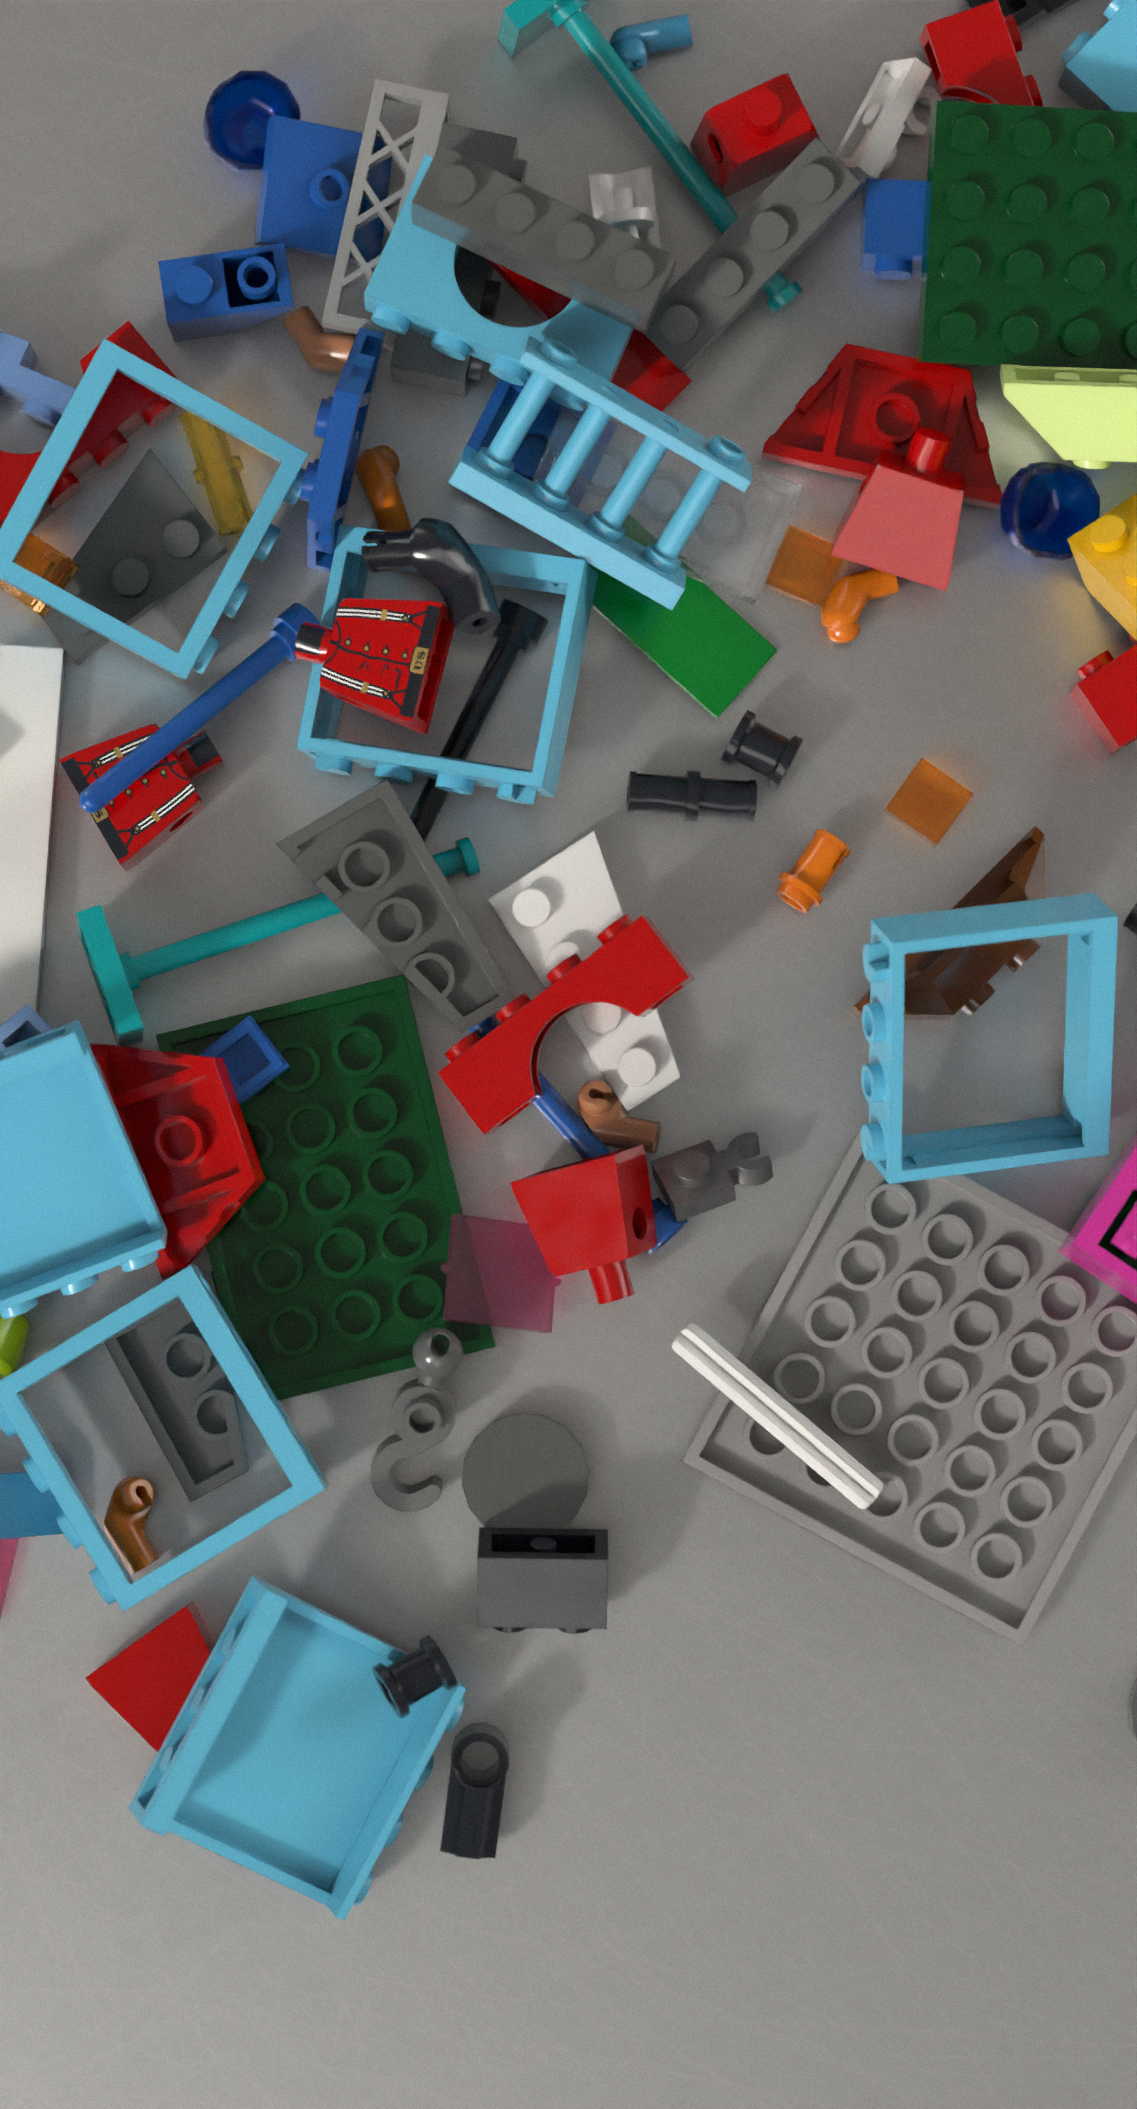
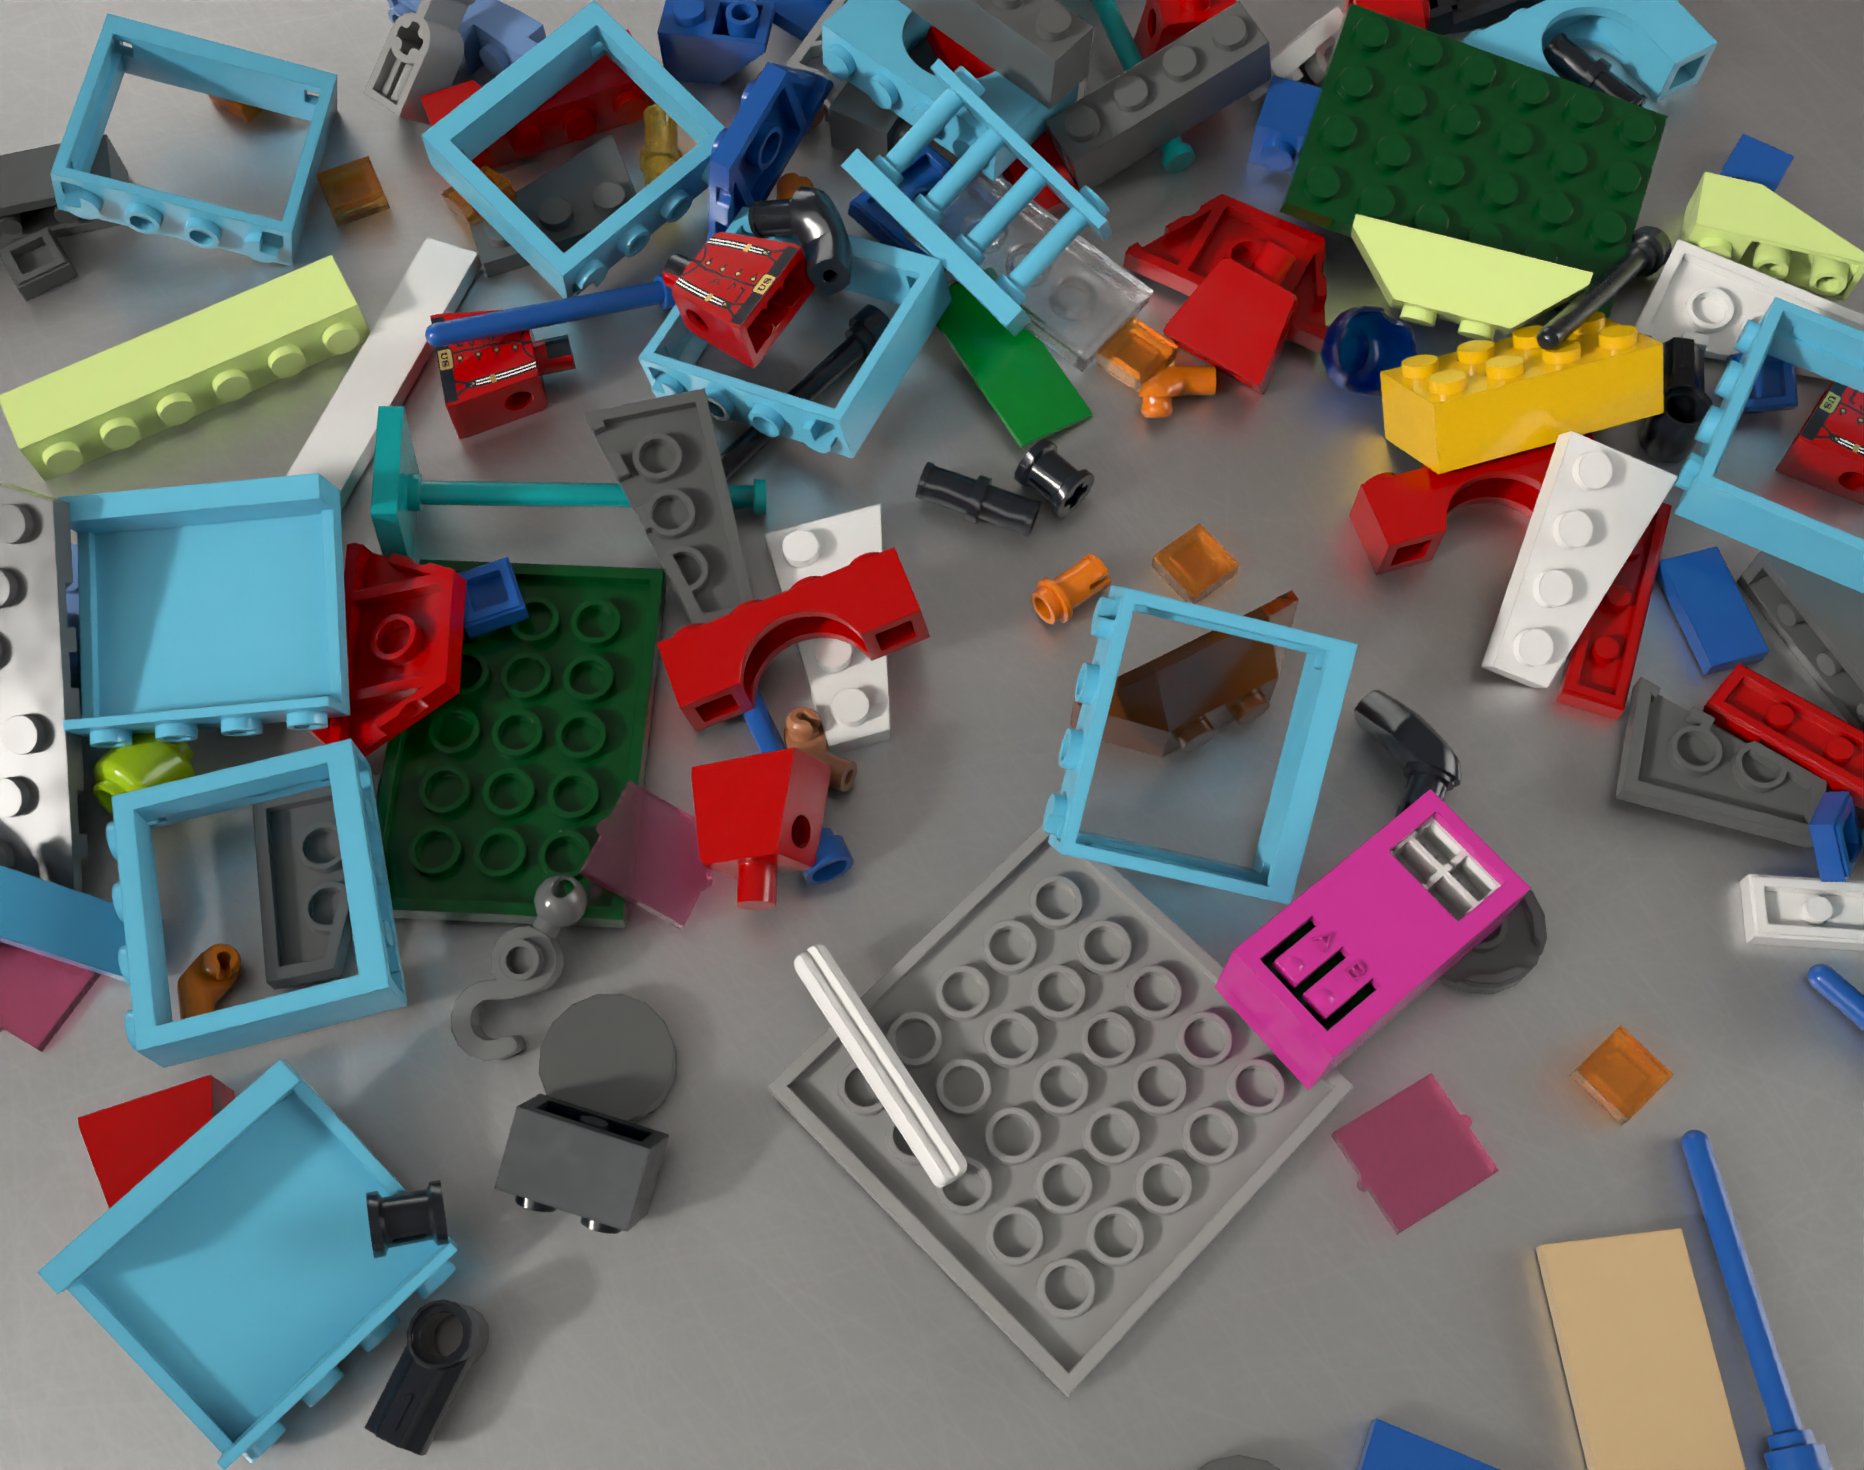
camera: 15 degrees right, 20 degrees down
flat silver plate [651,1132,773,1222] -> none

